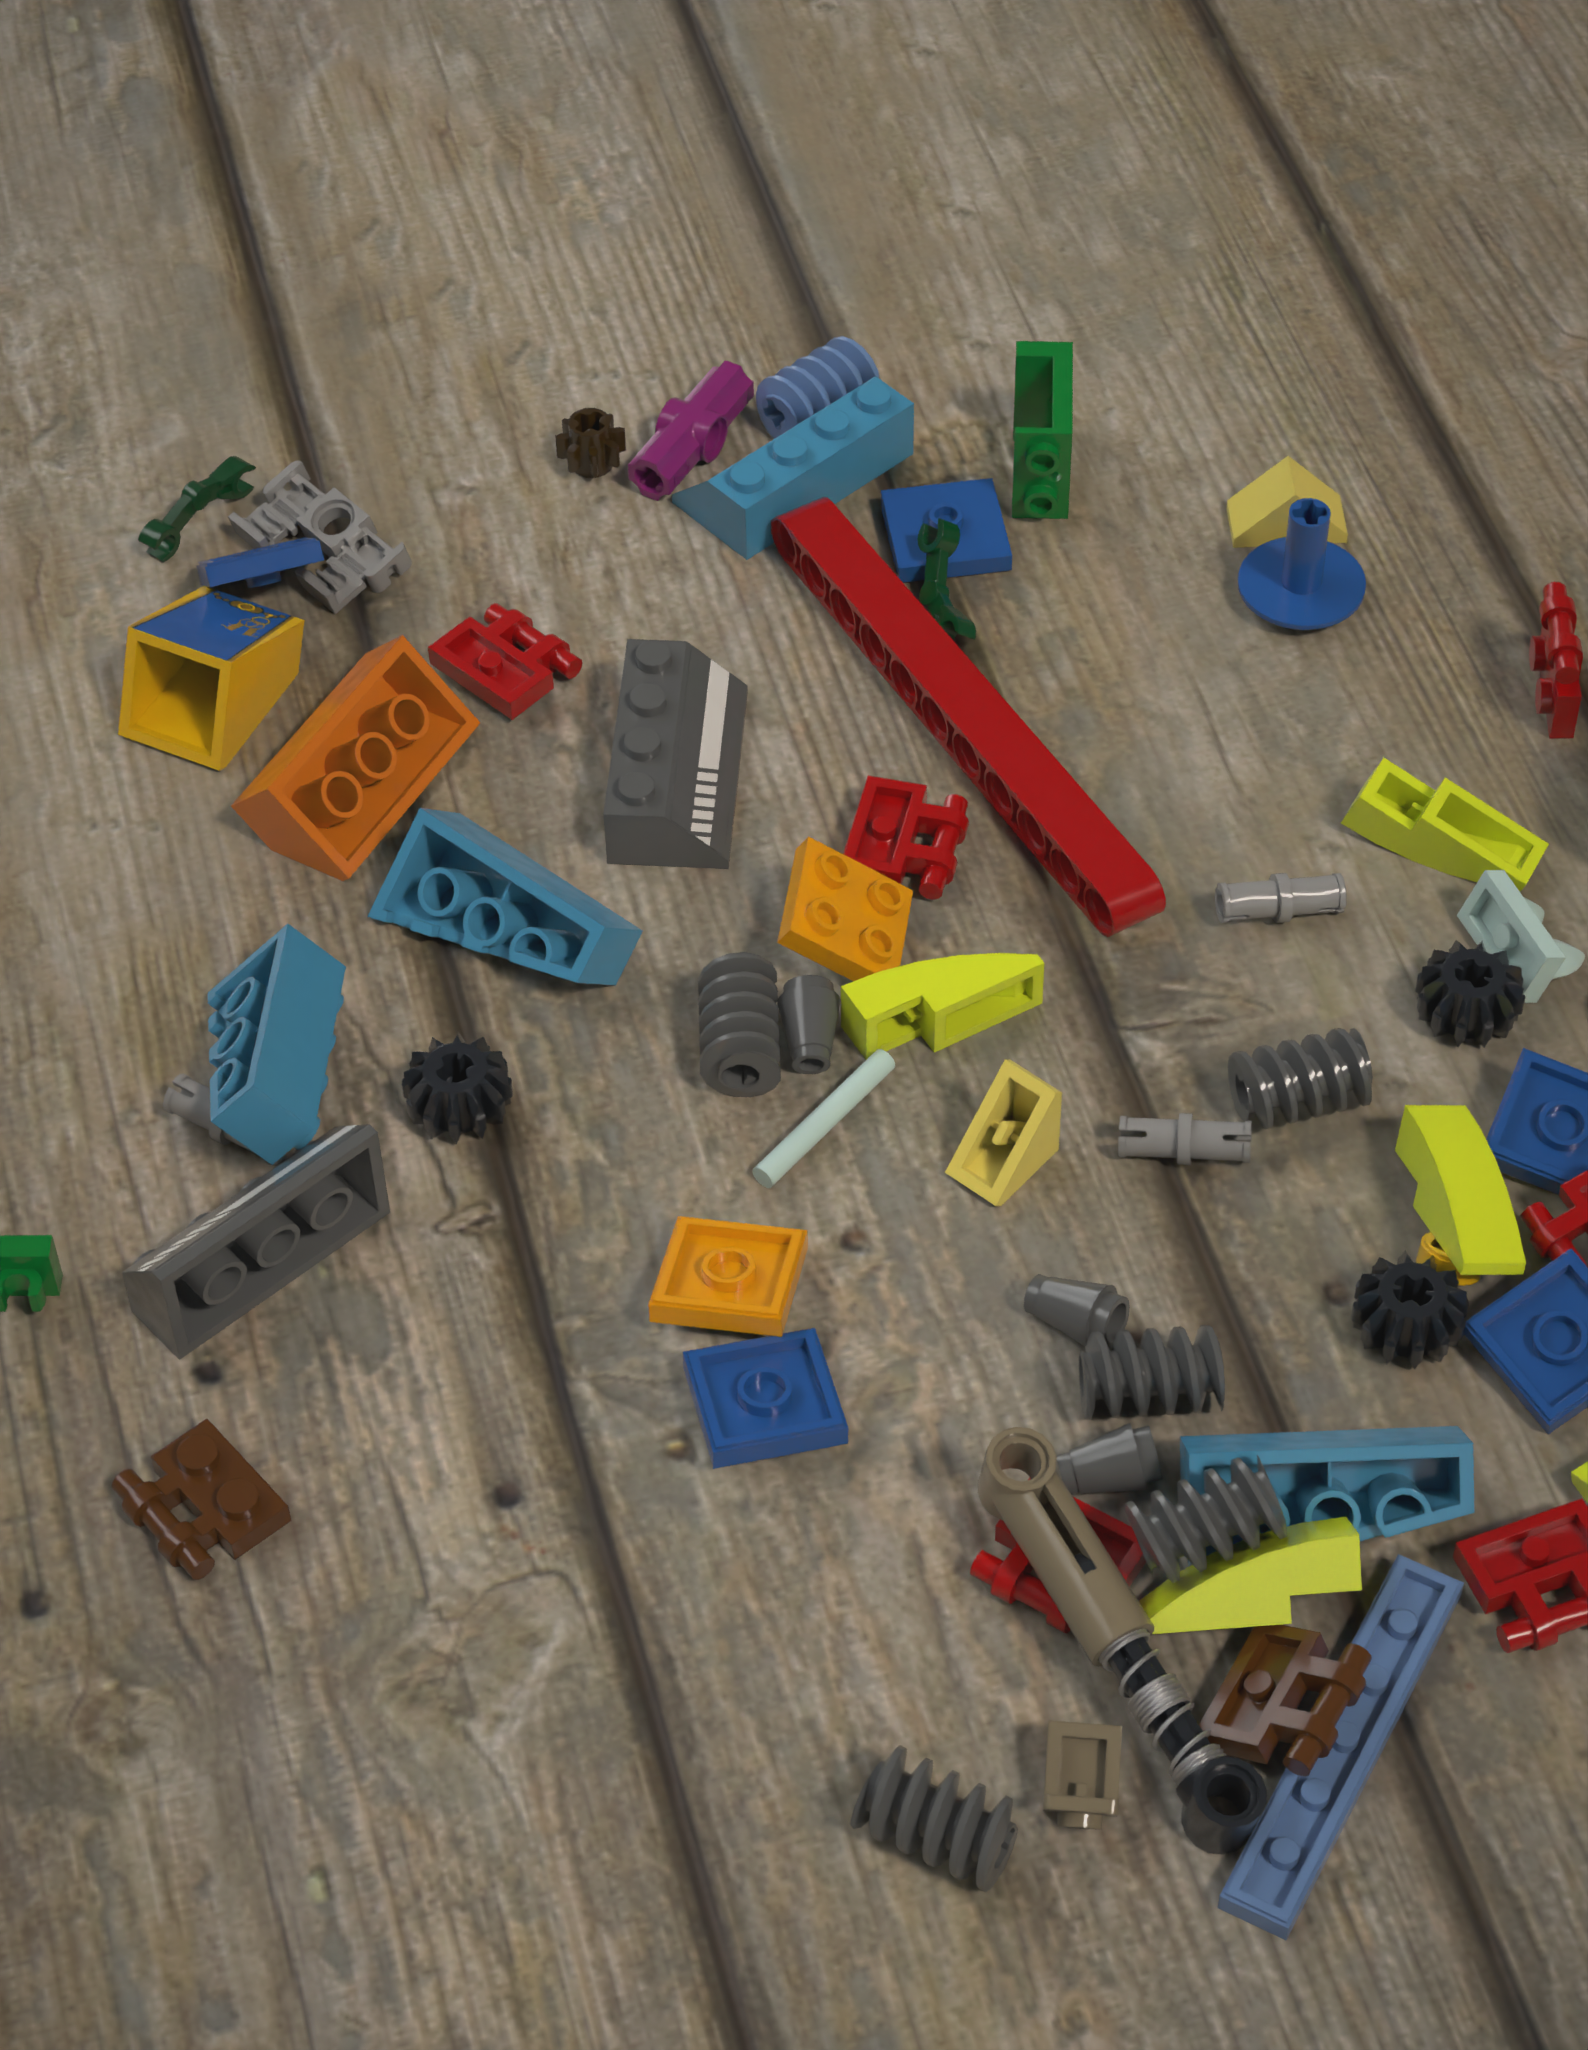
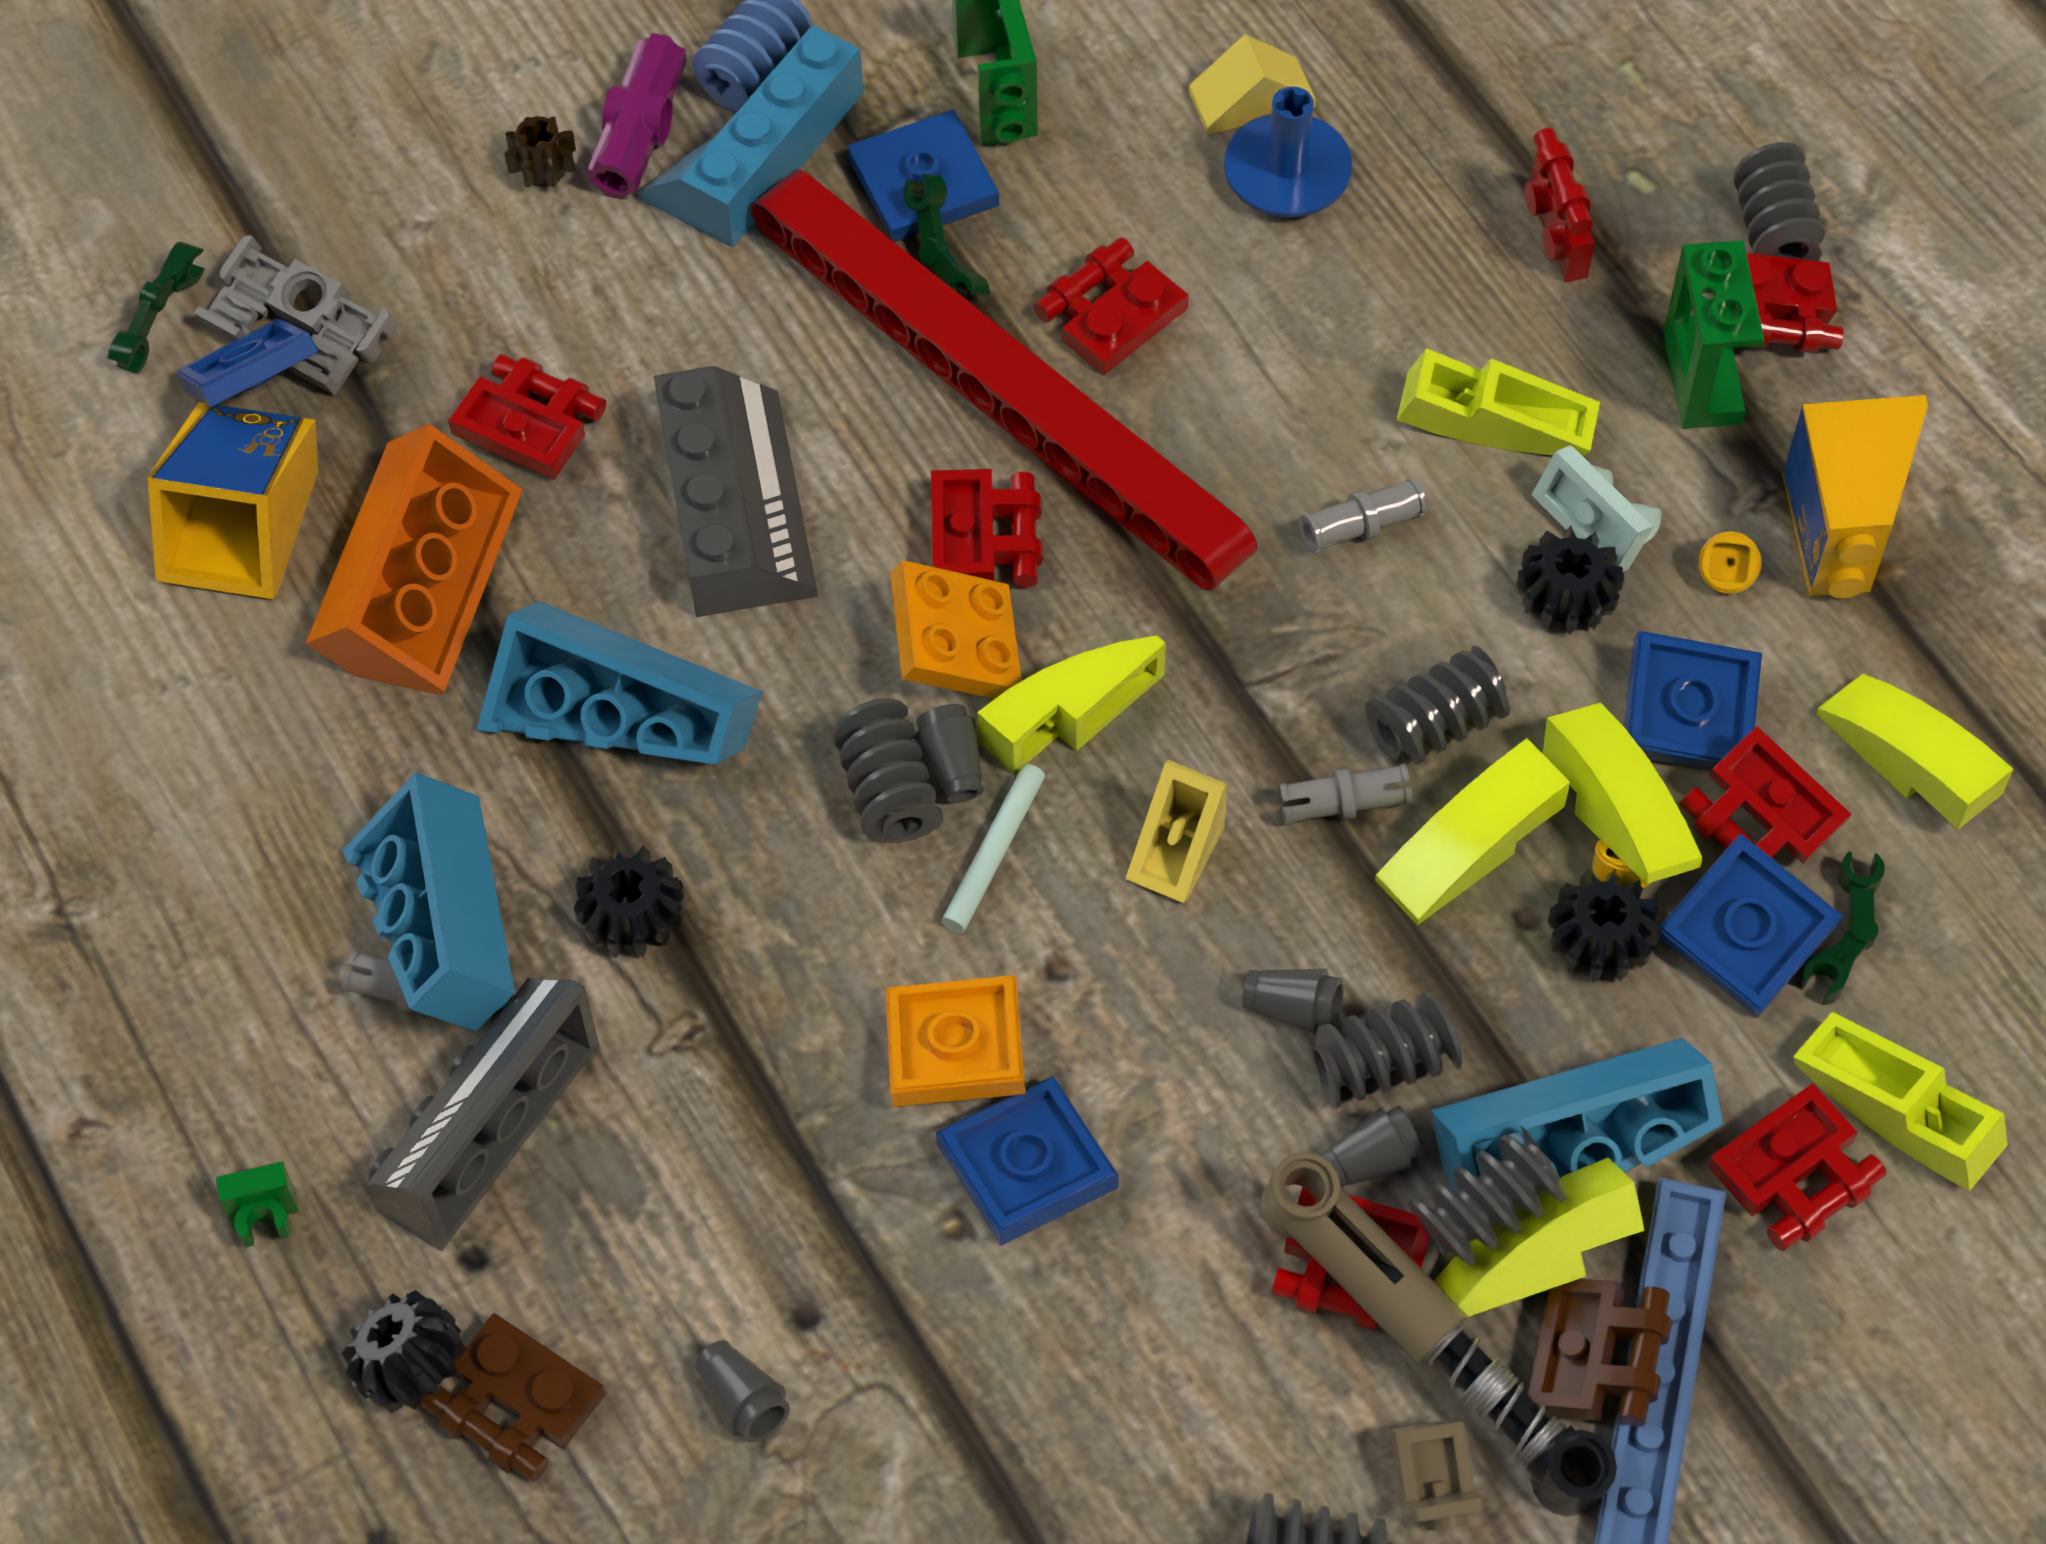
camera: 15 degrees left, 10 degrees up
none -> black gear [341,1290,466,1413]
none -> dark grey cone [695,1340,790,1443]
none -> red plate [1033,237,1189,376]
none -> neon yellow slope [1375,738,1570,926]

